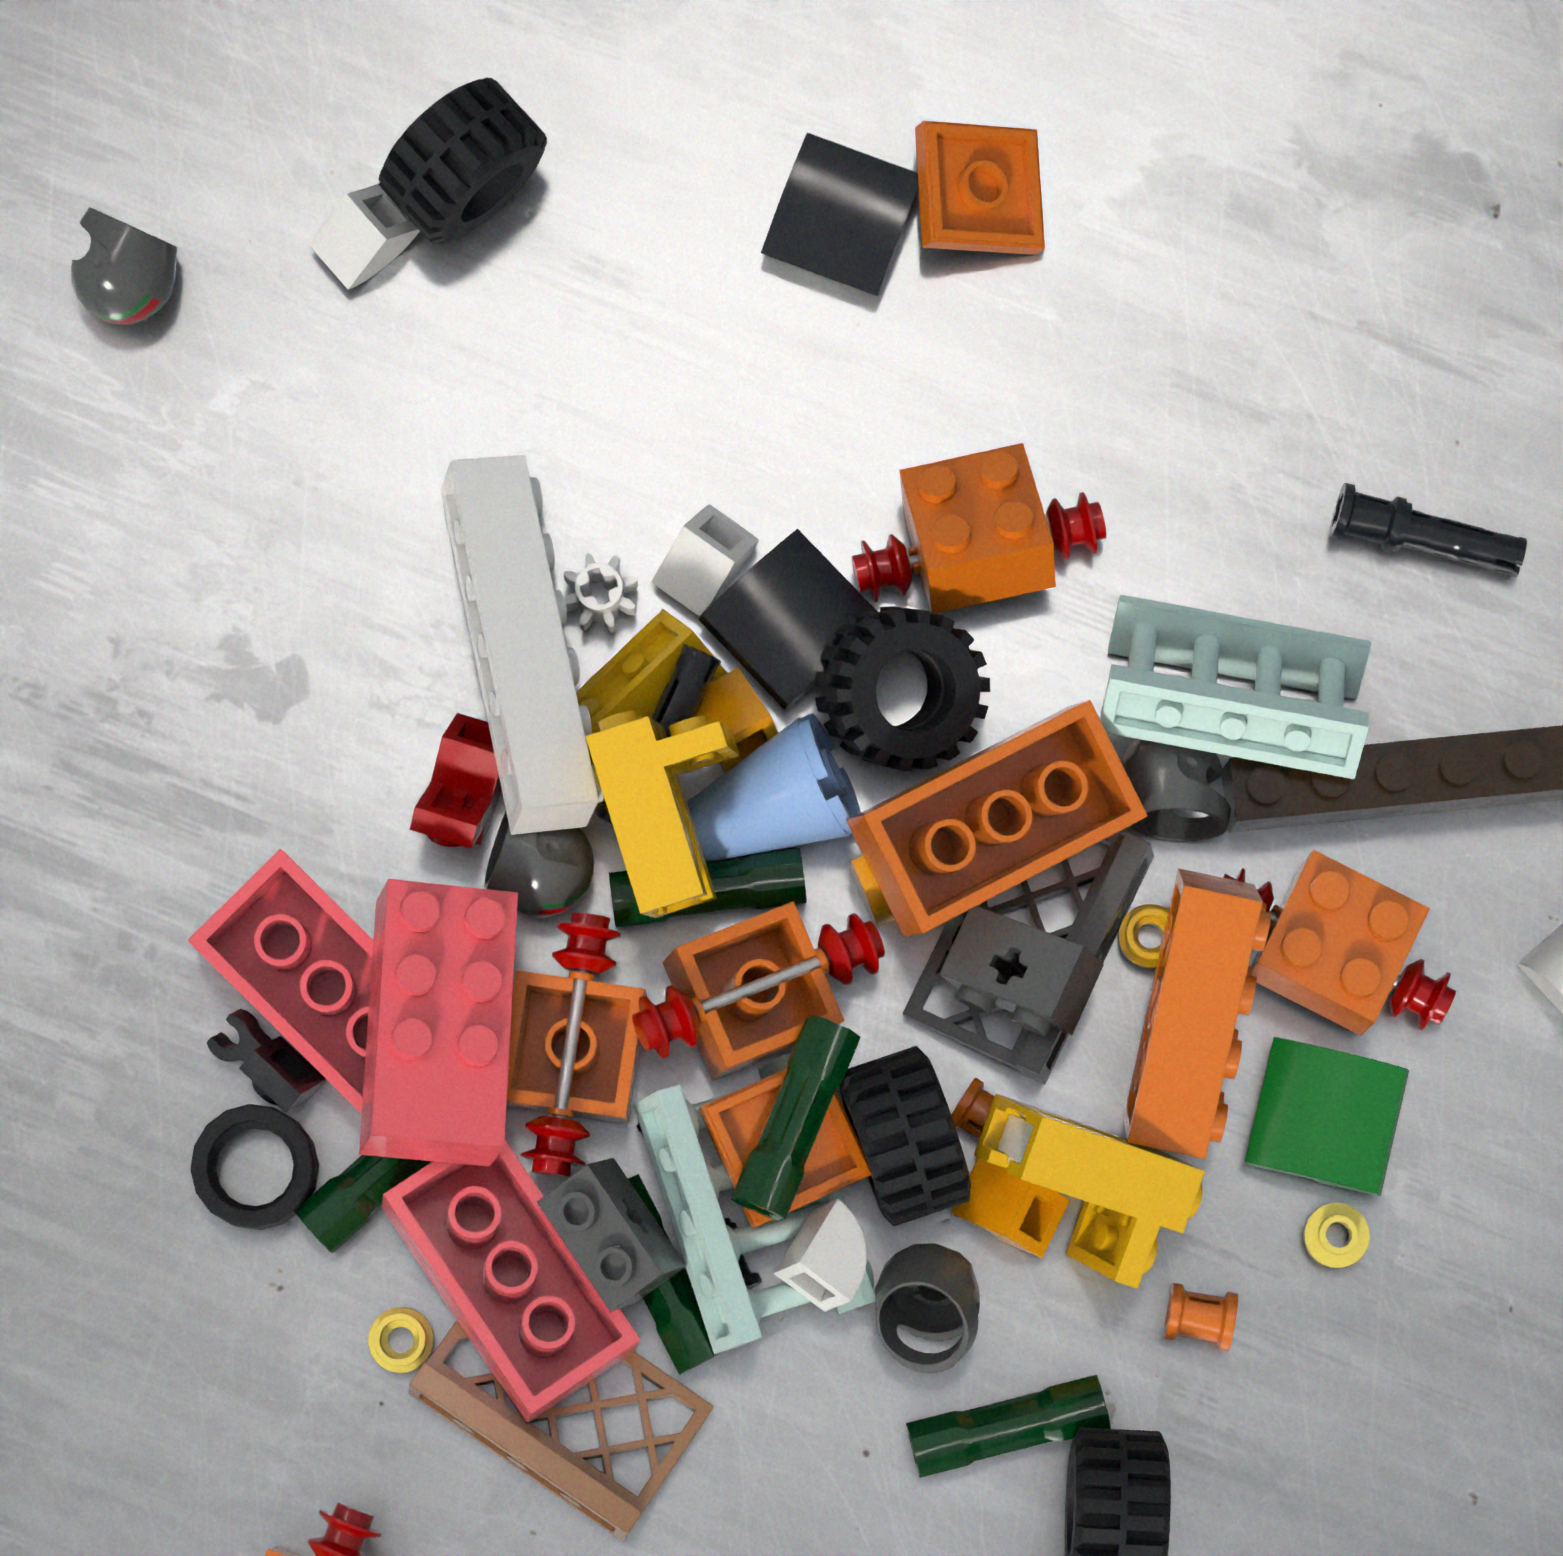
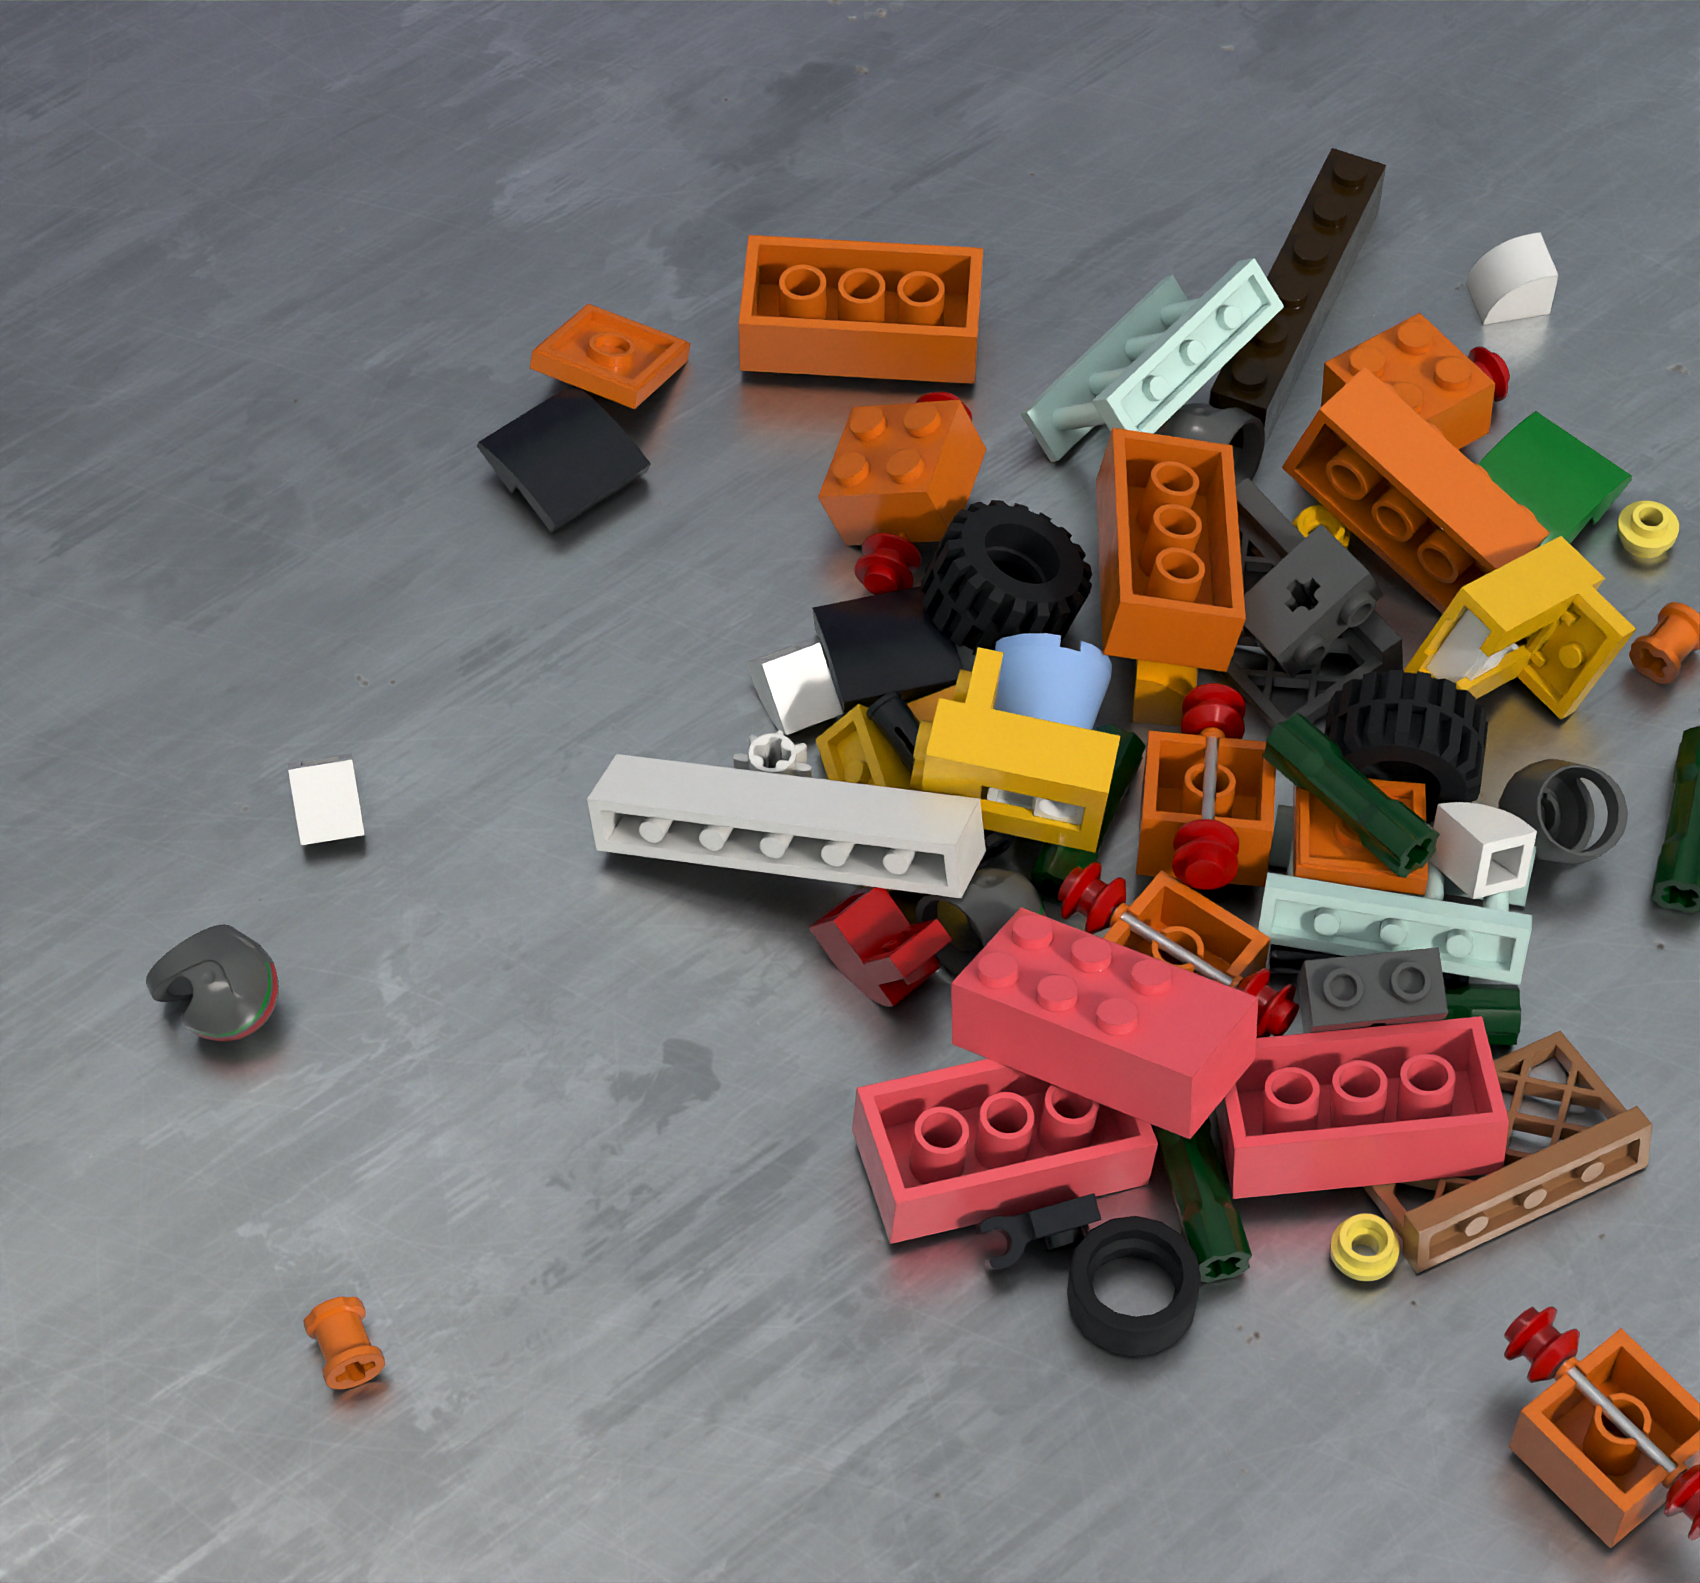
camera: 60 degrees left, 25 degrees down
black tyre [378,77,547,244] -> none
light orange brick [951,1157,1070,1258] -> none
black pin [1330,483,1527,578] -> none
none -> orange brick [738,235,983,384]

